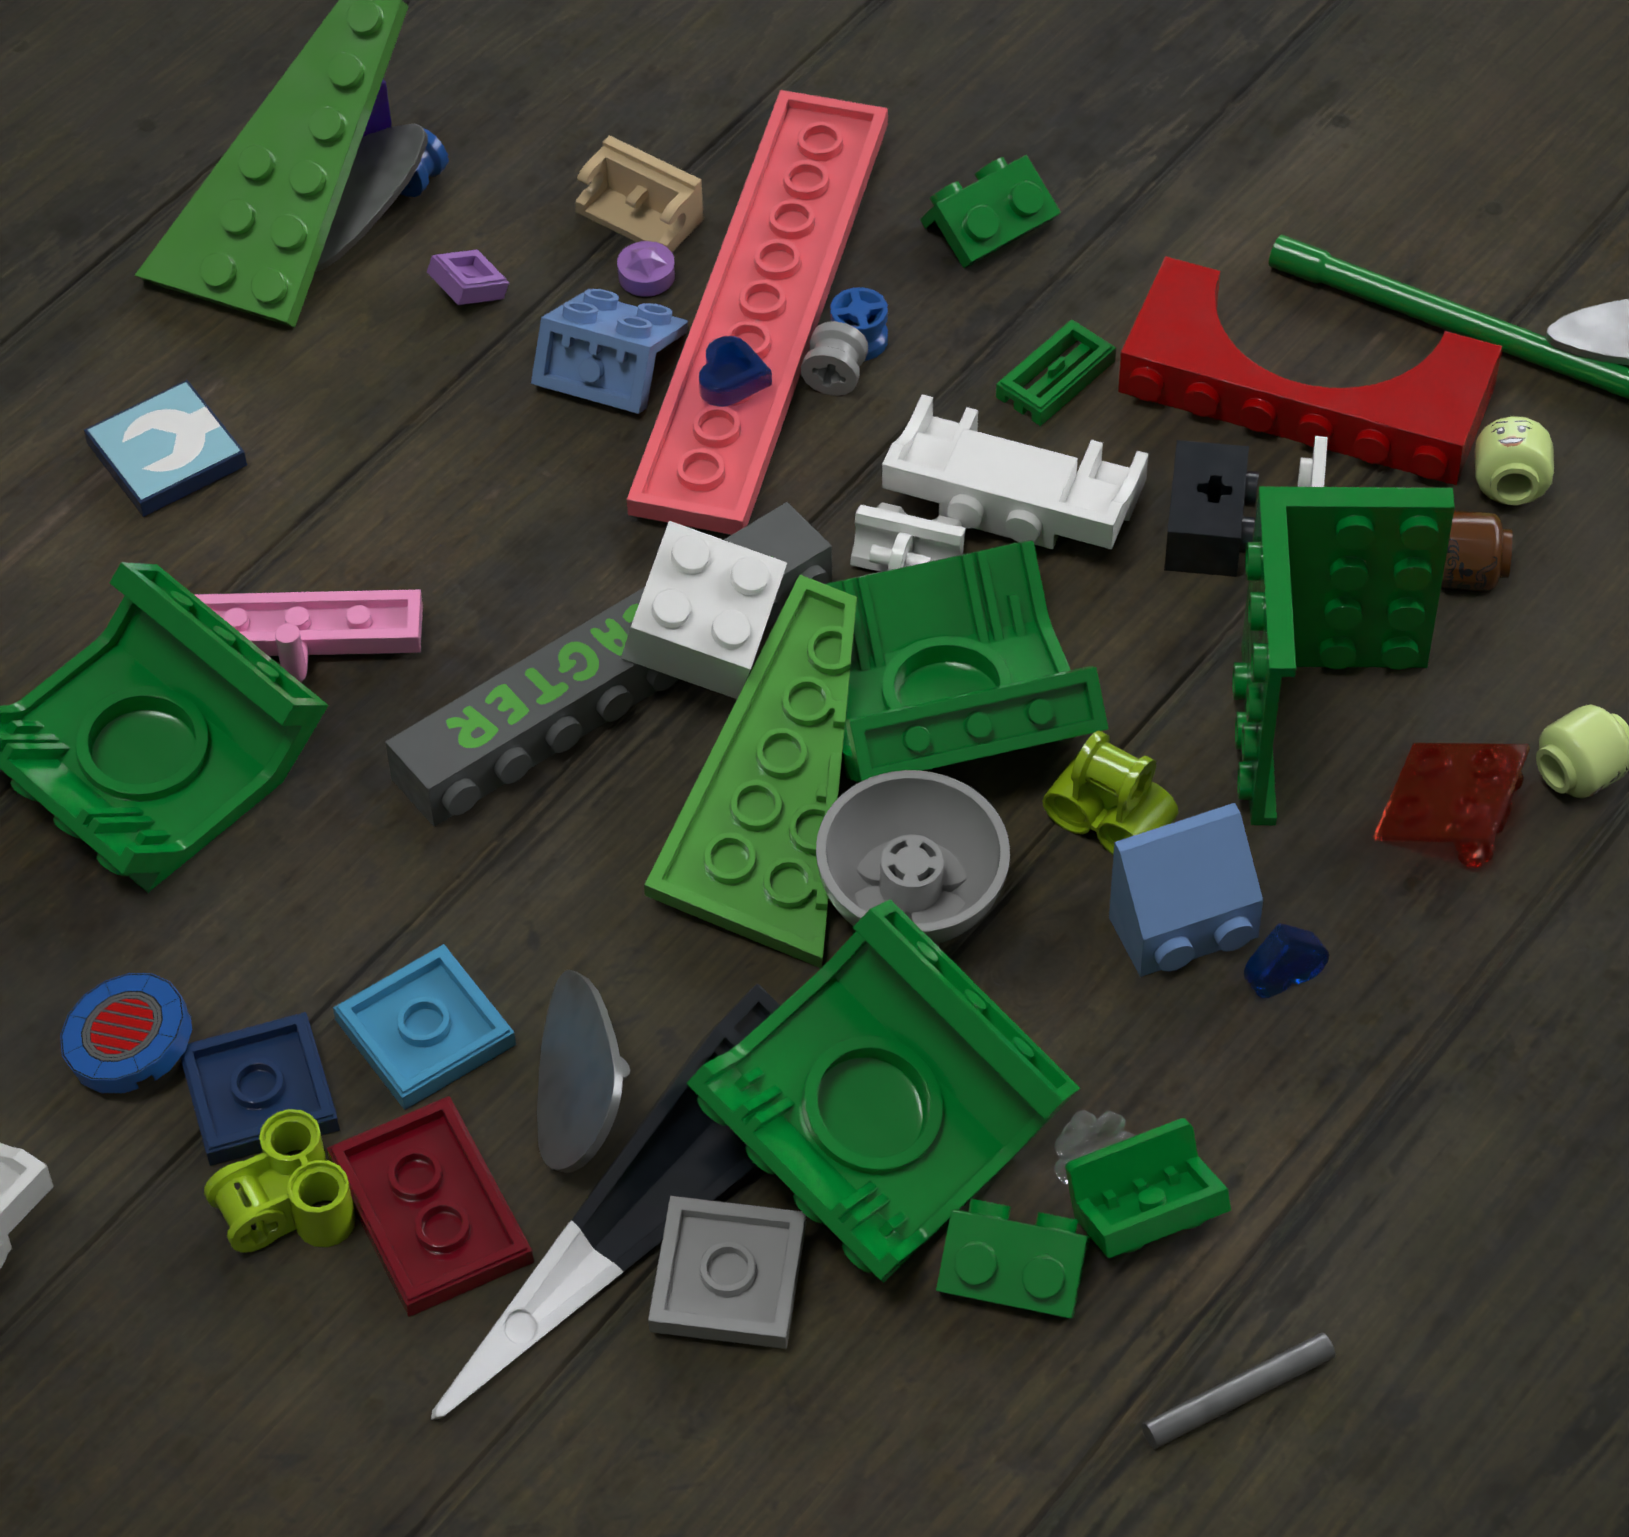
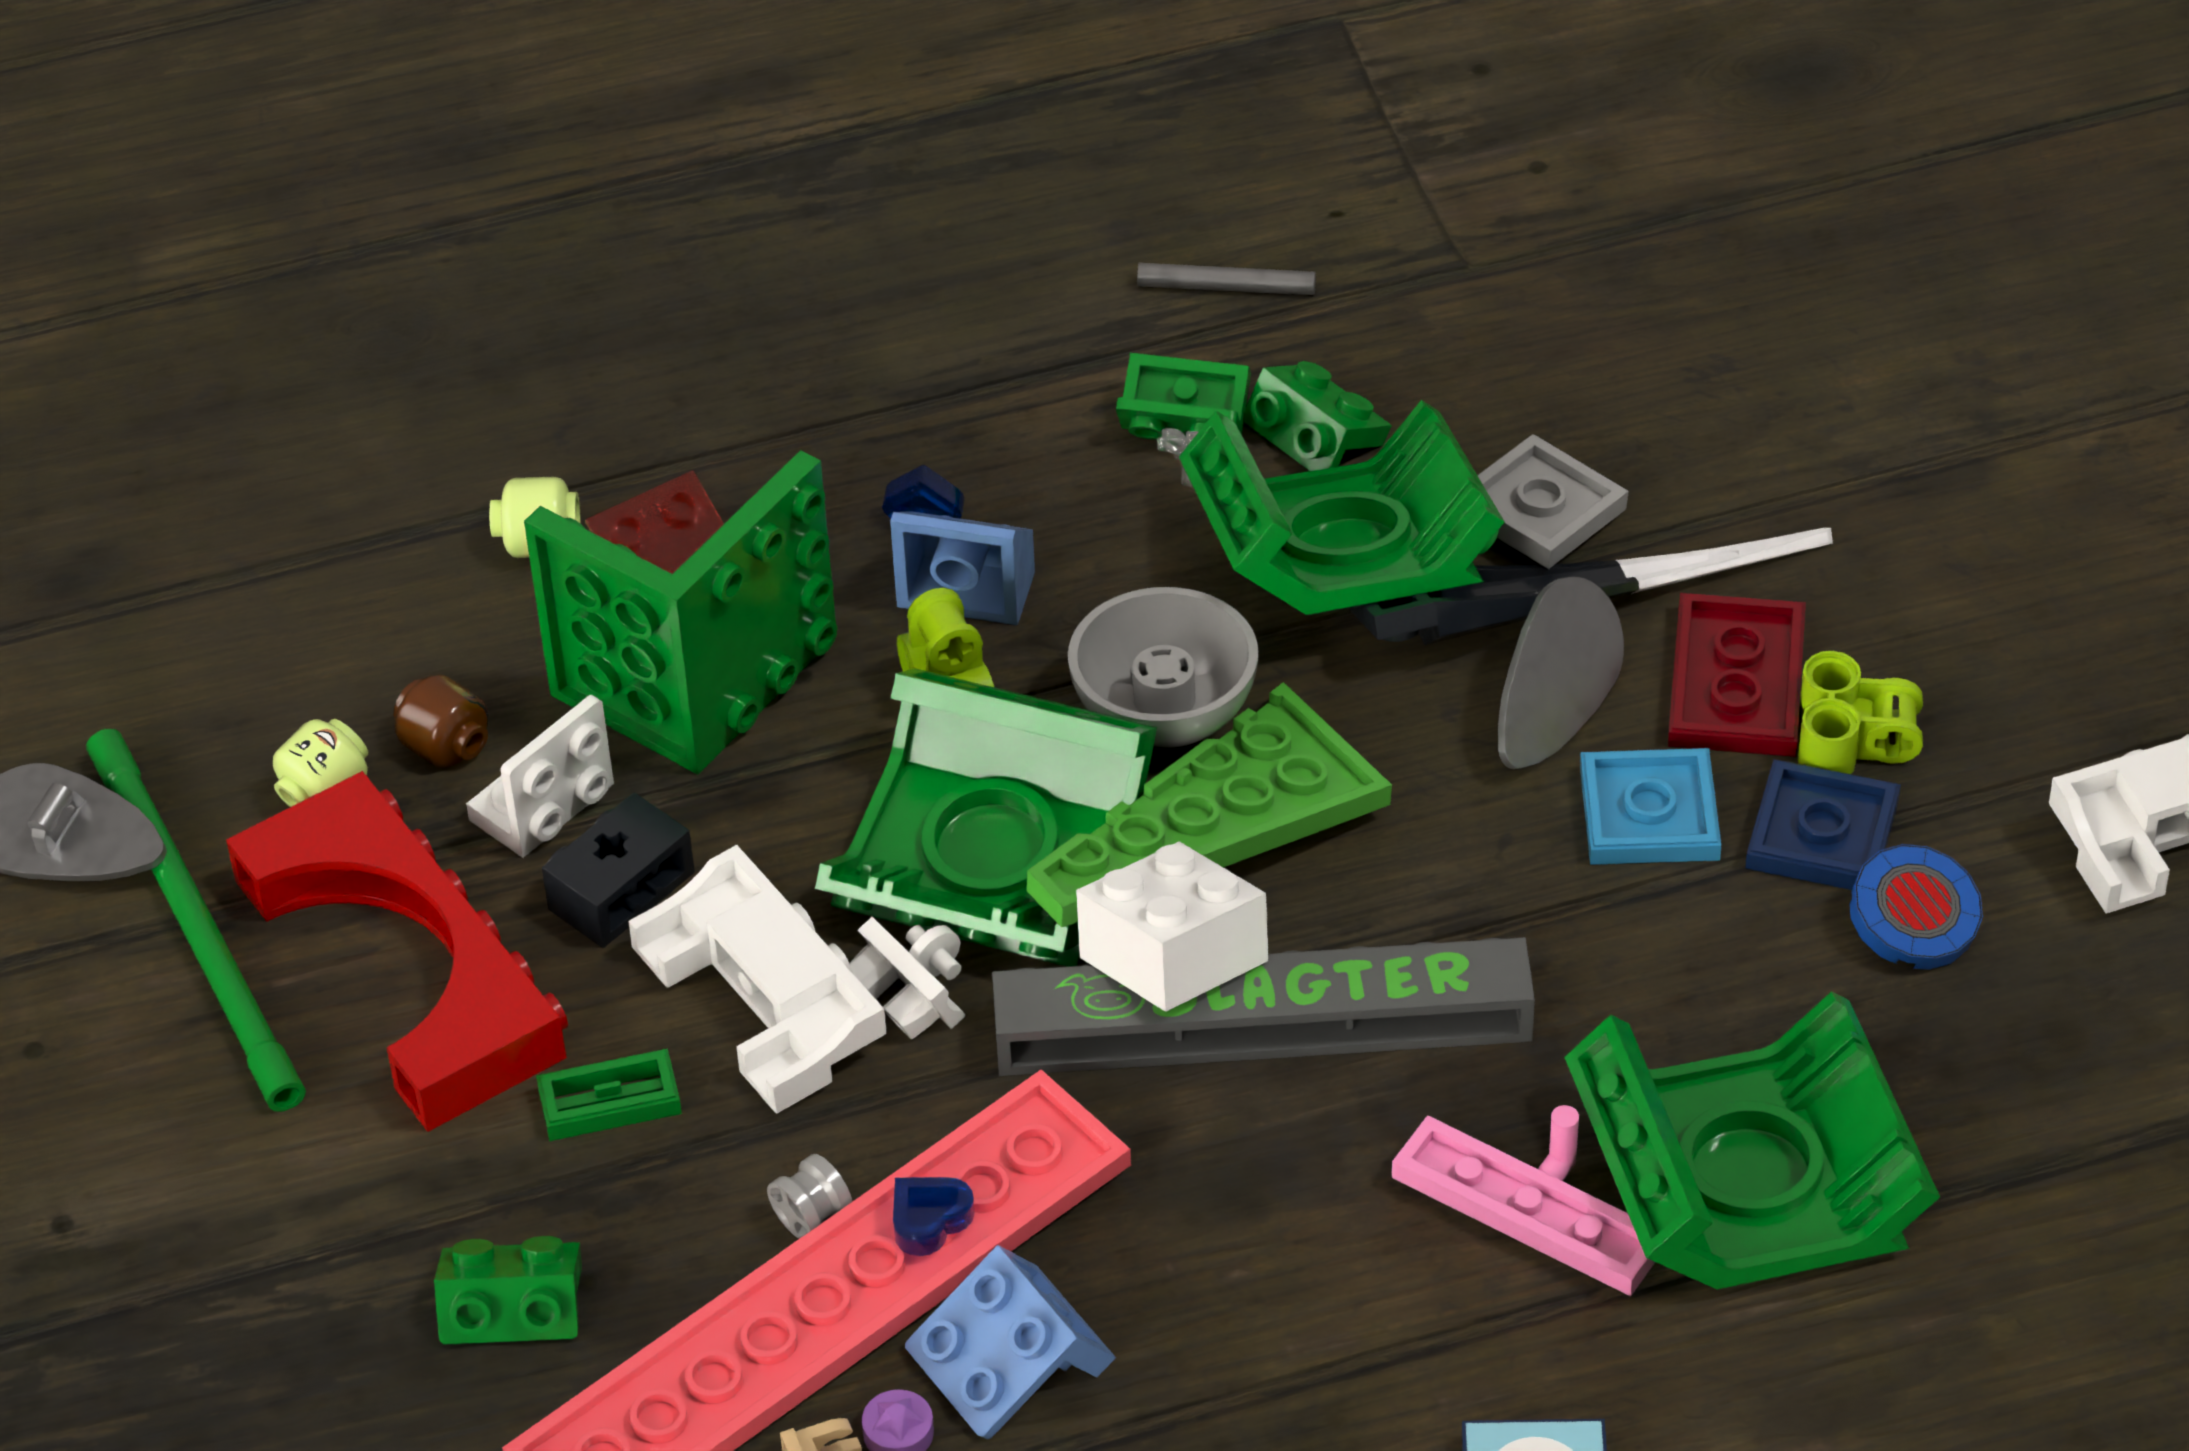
camera: 145 degrees left, 5 degrees down
blue wheel [830,287,888,361] -> none

